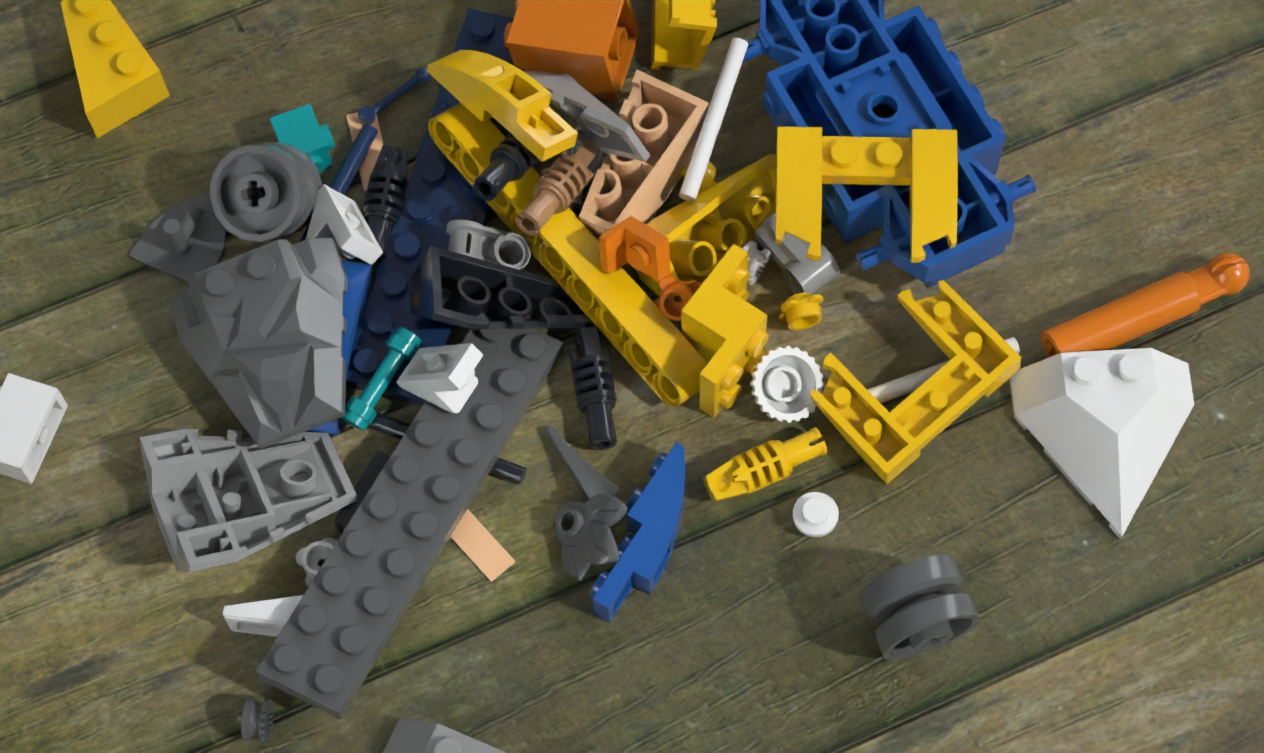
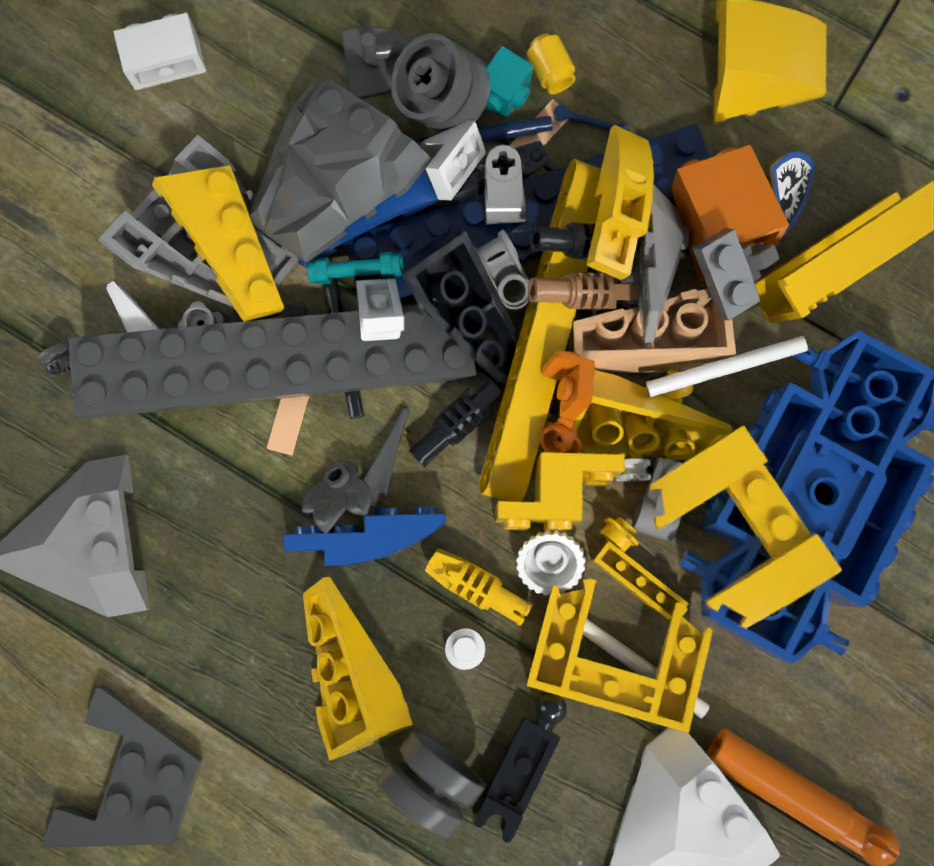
camera: 50 degrees right, 15 degrees up
none -> yellow wing [152,165,284,322]
none -> yellow wedge [303,577,413,761]
none -> black plate [473,692,567,843]
none -> light grey piece [484,145,526,224]
none -> yellow brick [526,33,576,94]
none -> yellow piece [591,541,689,622]
none -> hinge [693,228,779,321]

